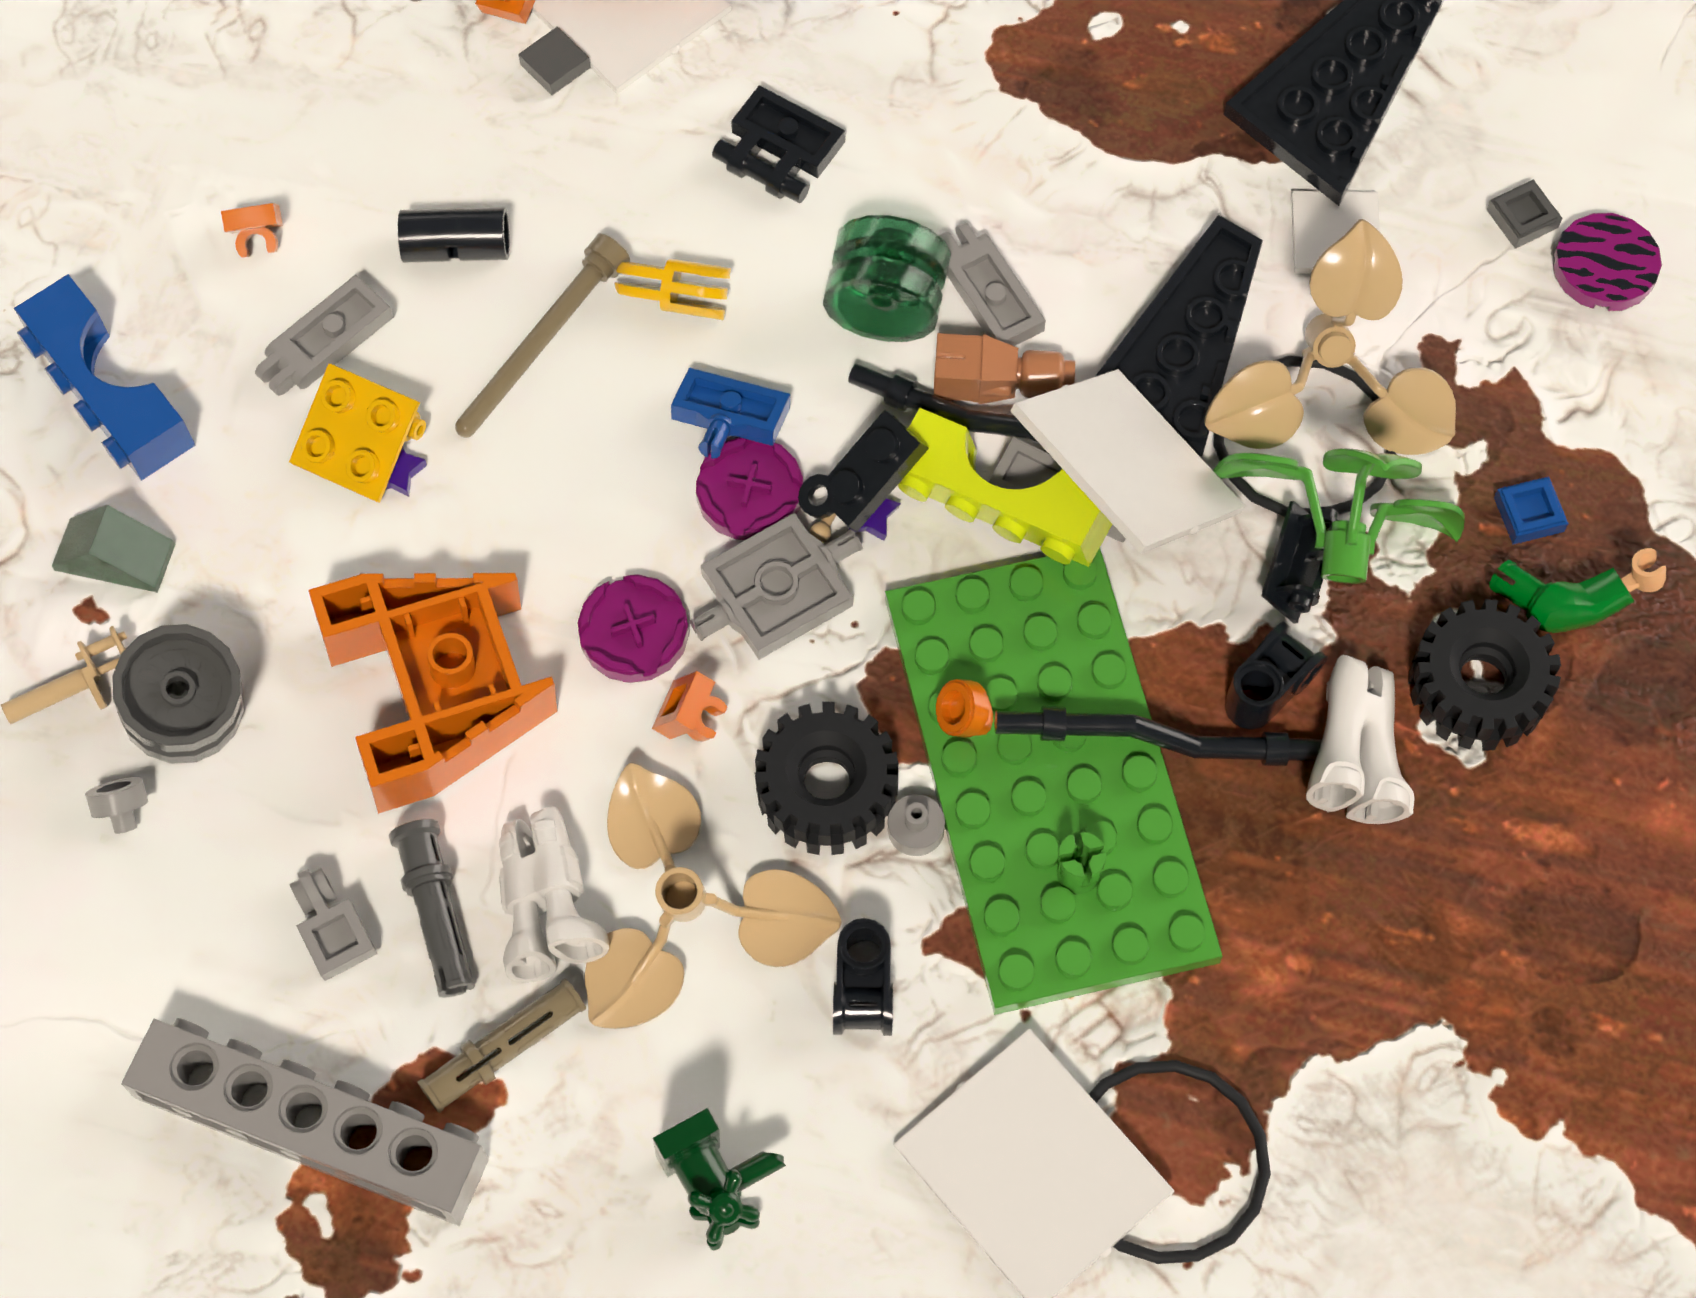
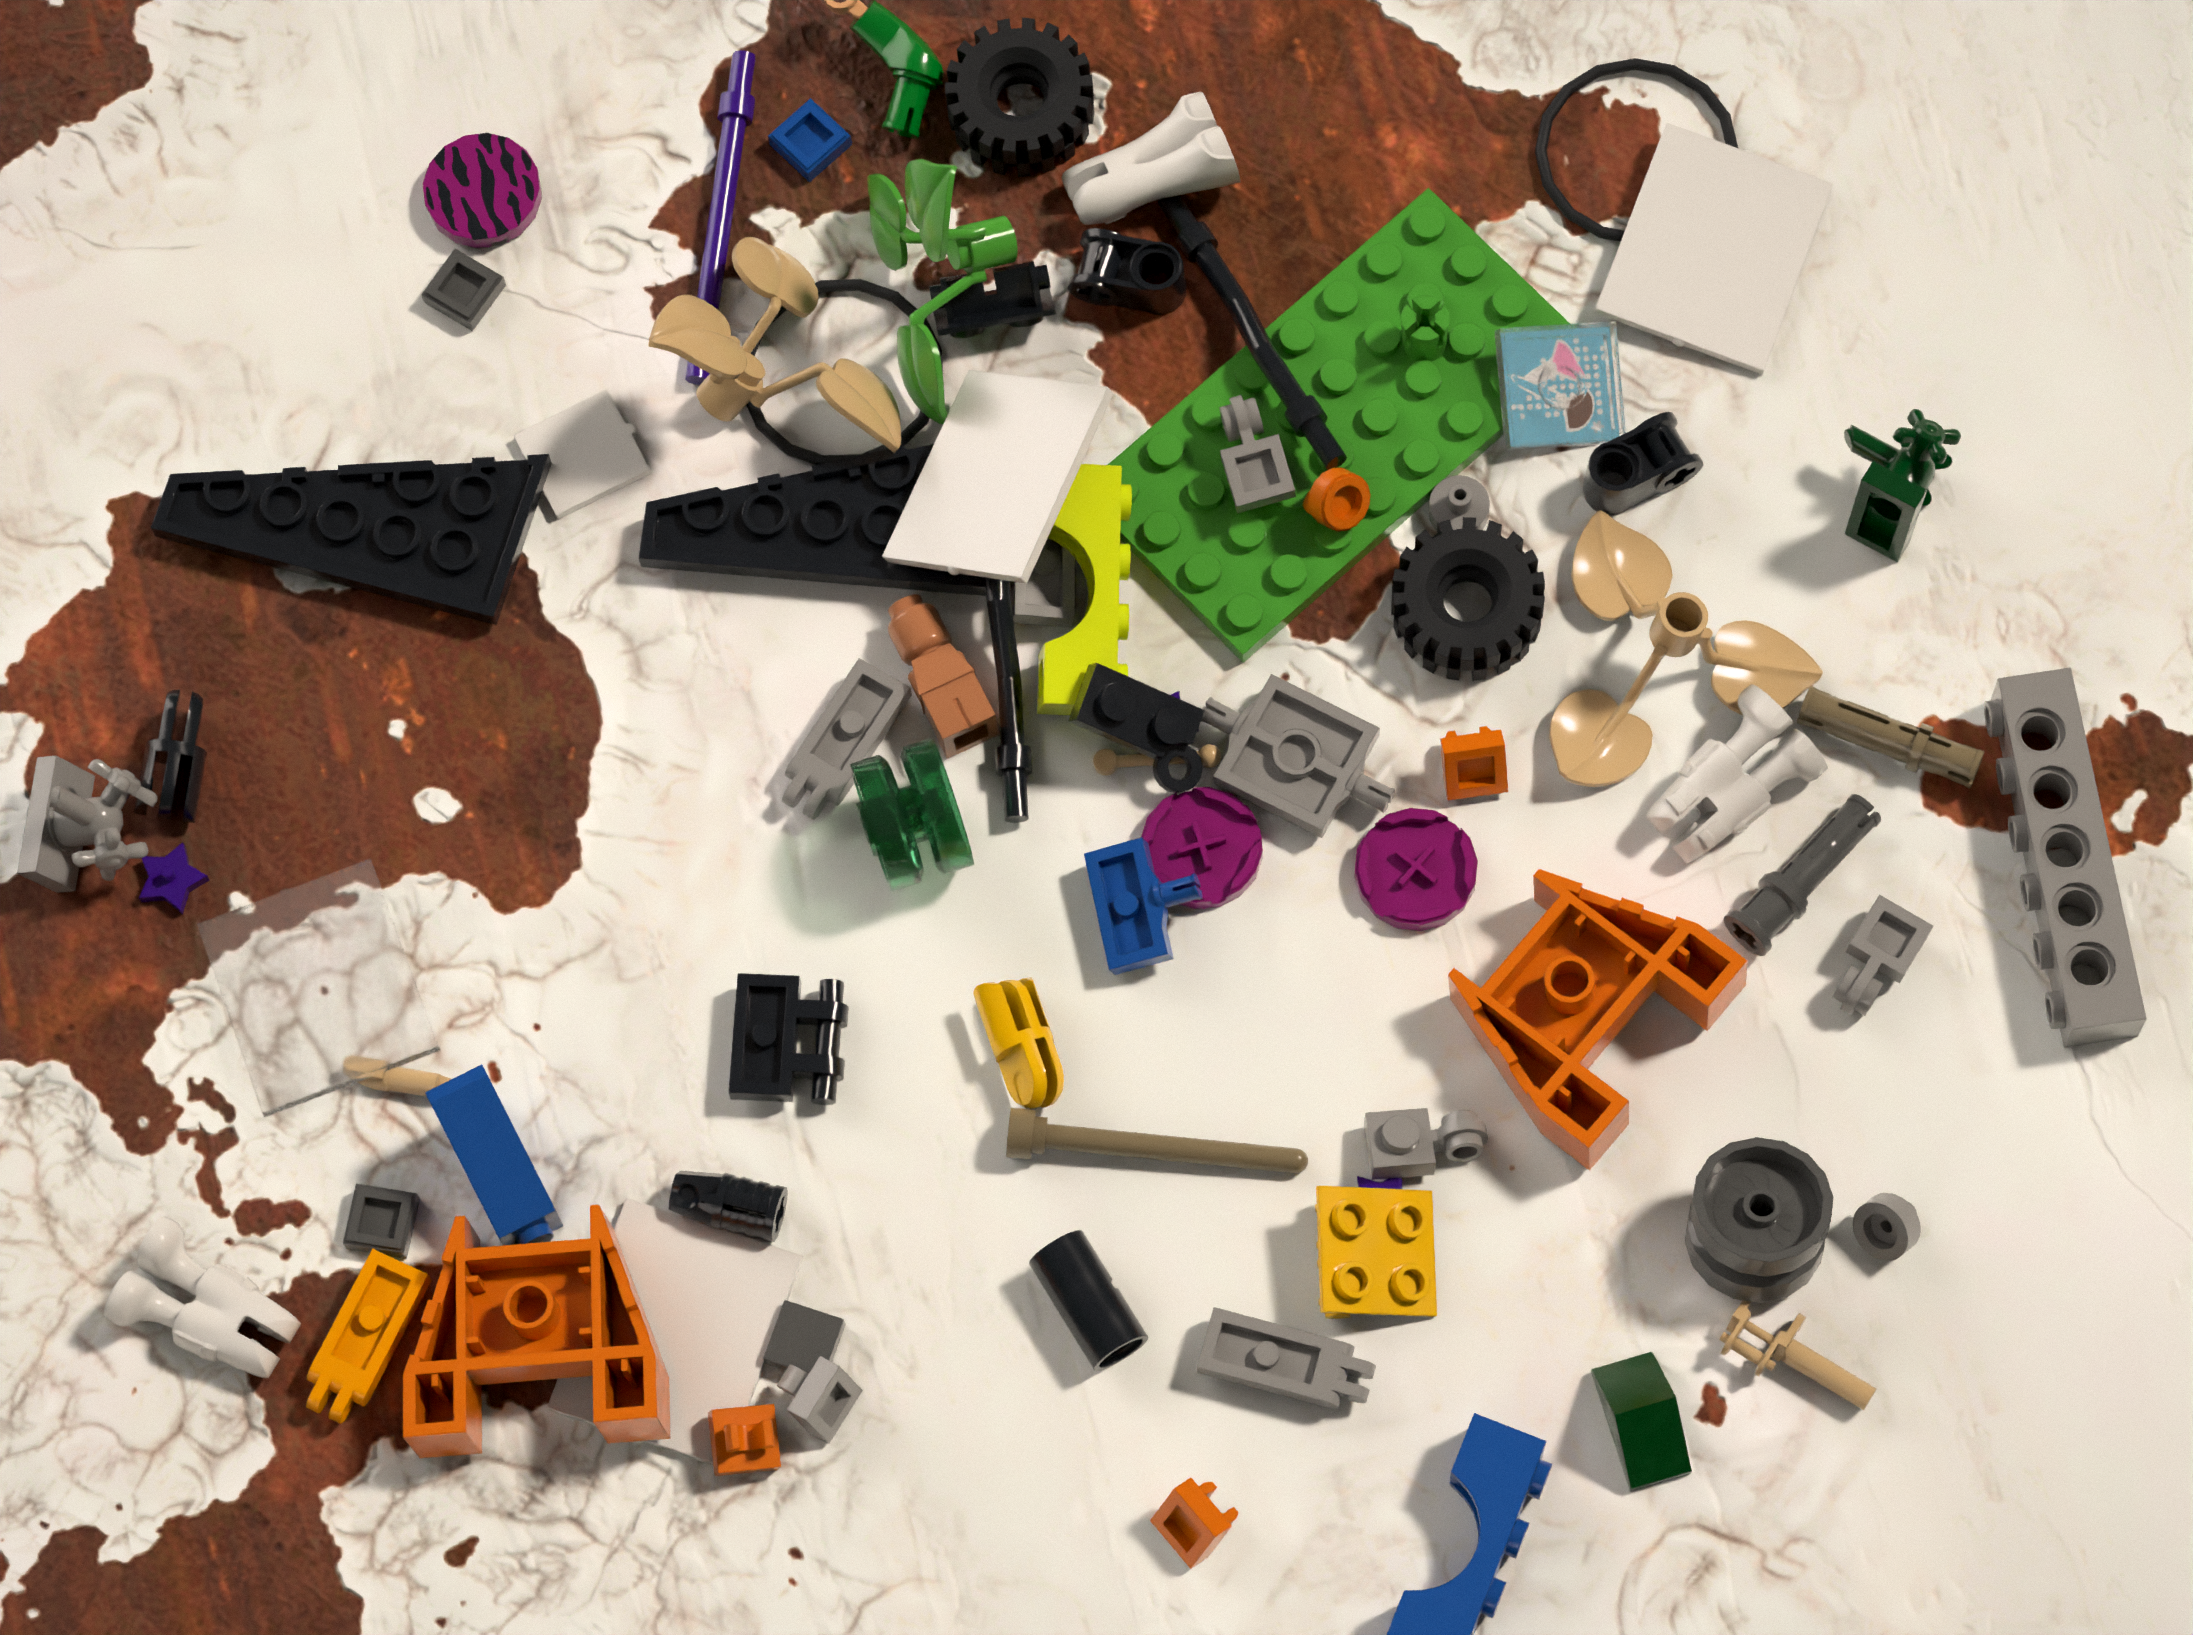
camera: 115 degrees left, 5 degrees up
none -> black hinge [668,1171,788,1242]
none -> dark purple bar [685,50,756,385]
none -> light grey tile [776,1356,863,1444]
none -> light grey plate [1219,395,1296,513]
none -> light grey plate [1364,1108,1488,1180]
none -> clear tile [1494,321,1626,451]

